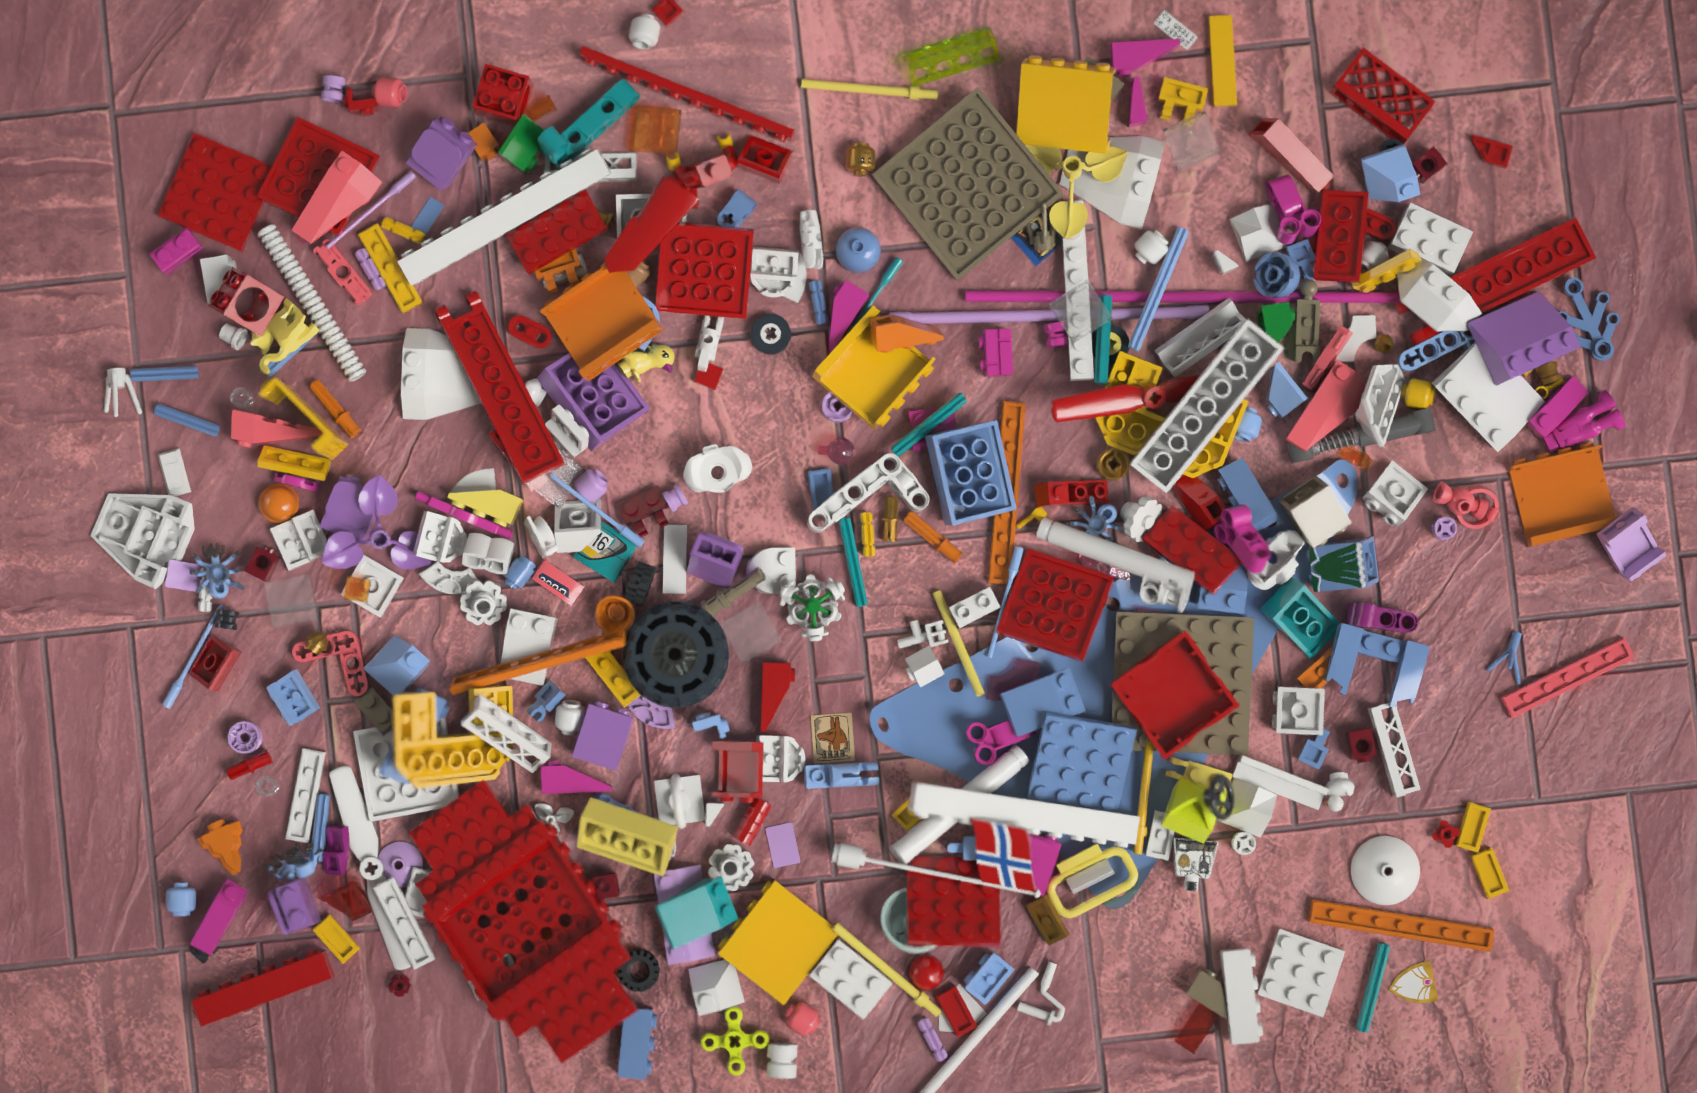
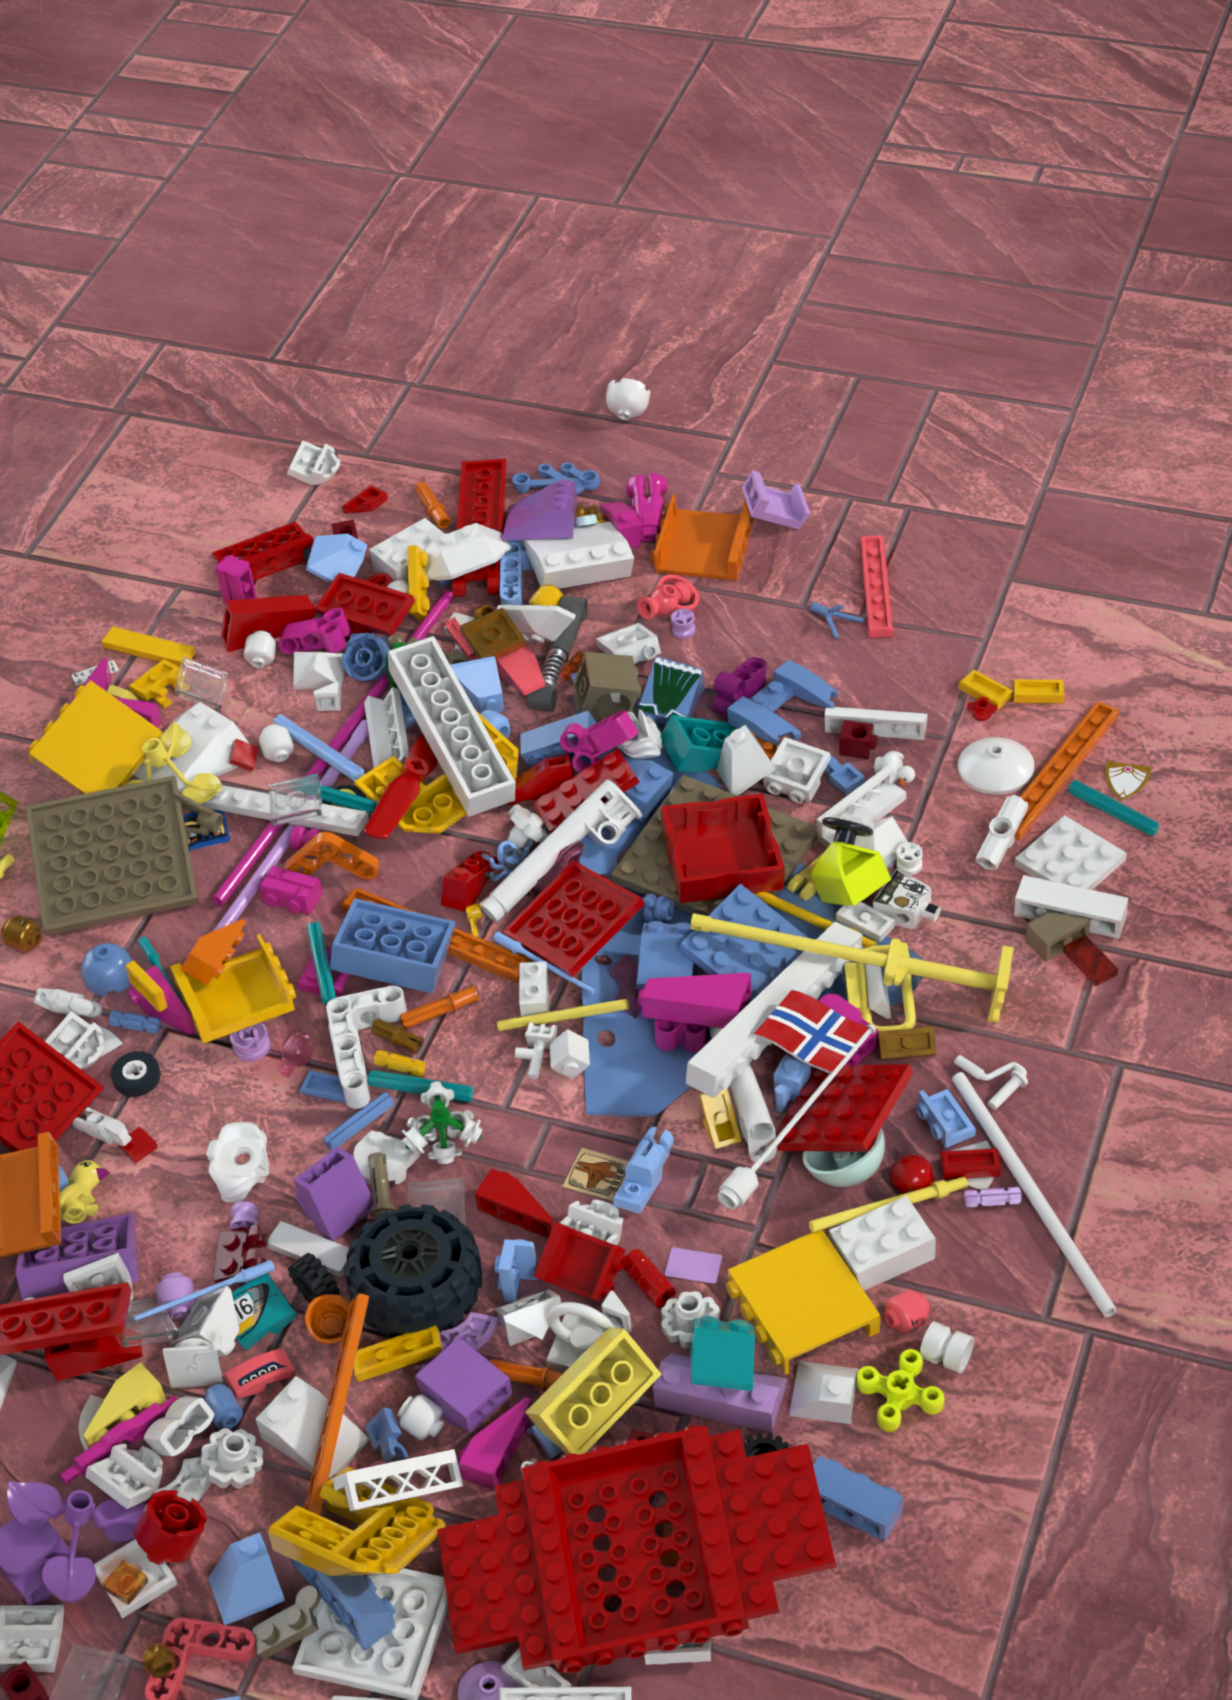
camera: 60 degrees left, 40 degrees down
pearl gold wheel [1097,448,1130,481] -> none
none -> light yellow tile [107,685,140,701]
none -> yellow tile [126,960,167,1012]
none -> red brick [133,1490,207,1565]
none -> dark pink brick [215,555,257,604]
none -> red tile [229,739,258,771]
none -> white head [244,631,276,668]
none -> orange beam [284,831,379,880]
none -> white slope [287,441,340,485]
none -> medium blue axle [323,1092,394,1151]
none -> orange axle [415,481,451,529]
none -> pearl gold plate [460,608,526,659]
none -> orange axle [489,1359,563,1391]
none -> white slope [494,1289,561,1346]
none -> light aqua tile [574,514,598,527]
none -> medium blue piece [638,893,674,922]
none -> dark pink slope [638,973,752,1028]
none -> light yellow piece [690,913,1014,1023]
none -> white slope [717,725,775,796]
none -> white piece [976,795,1028,871]

